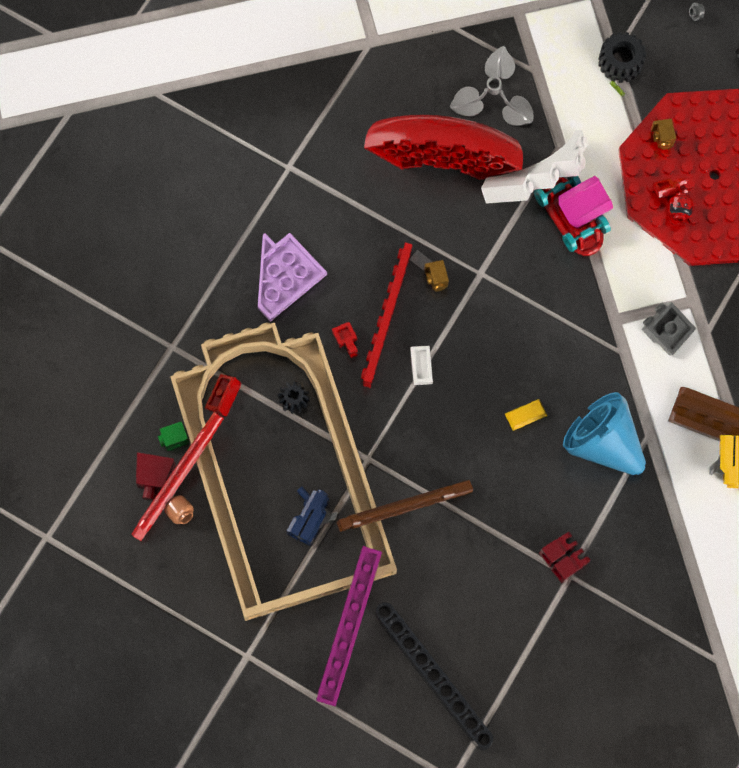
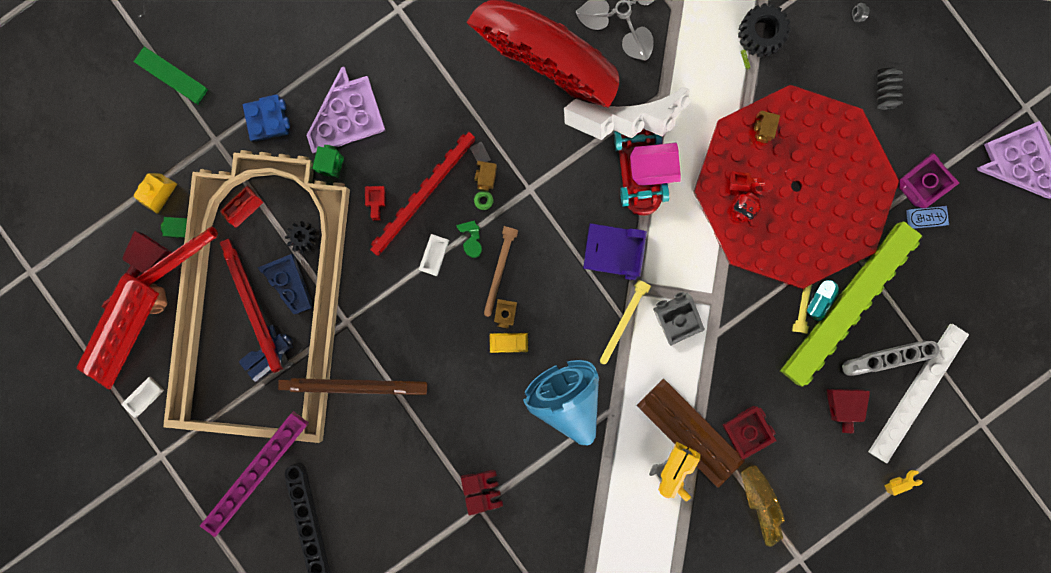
camera: 30 degrees right, 15 degrees up
none -> red plate [77,273,160,390]
none -> white tile [121,377,164,418]
none -> yellow torso [133,173,177,214]
none -> green tile [134,46,209,105]
none -> red piece [220,239,283,373]
none -> blue plate [243,94,290,142]
none -> dark blue wing [258,254,314,315]
none -> green brick [312,145,344,179]
none -> green leg [456,220,482,258]
none -> bright green plate [474,191,493,210]
none -> medium nougat piece [484,226,519,317]
none -> pearl gold brick [494,299,517,328]
none -> dark purple door [583,223,647,280]
none -> light yellow piece [600,279,651,364]

